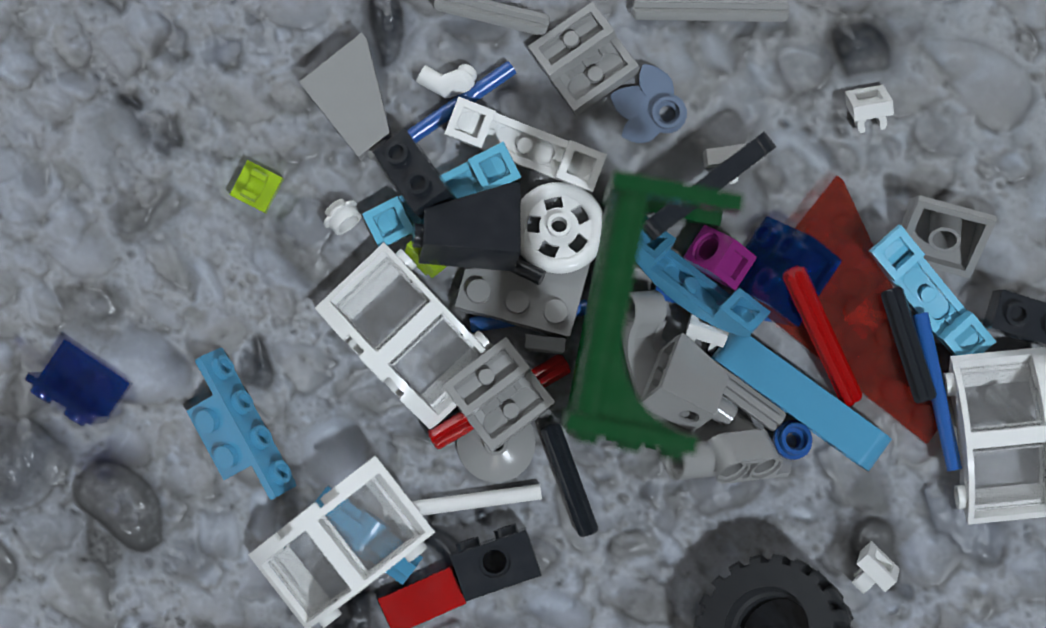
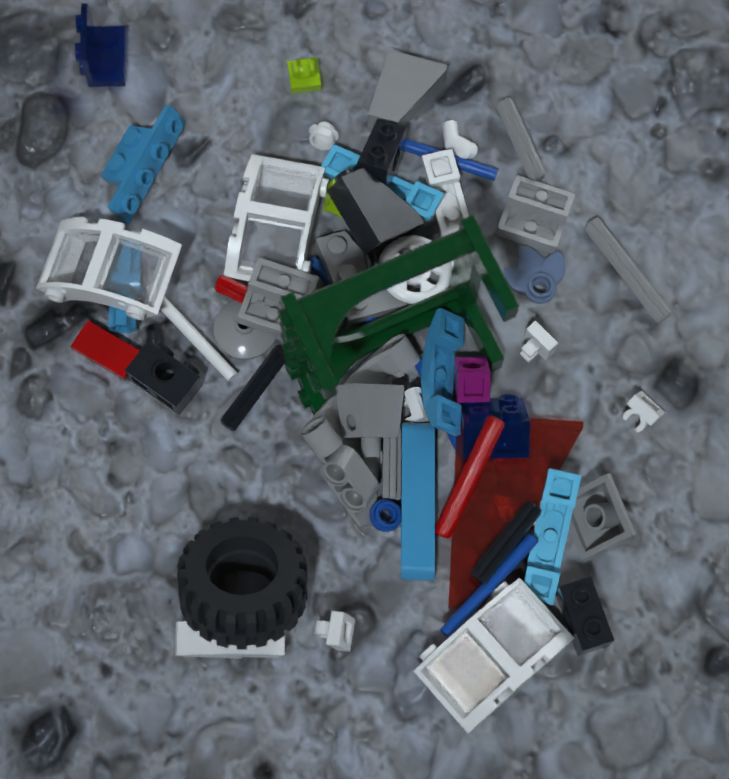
camera: 60 degrees right, 15 degrees down
black beam [643,131,776,242] -> none

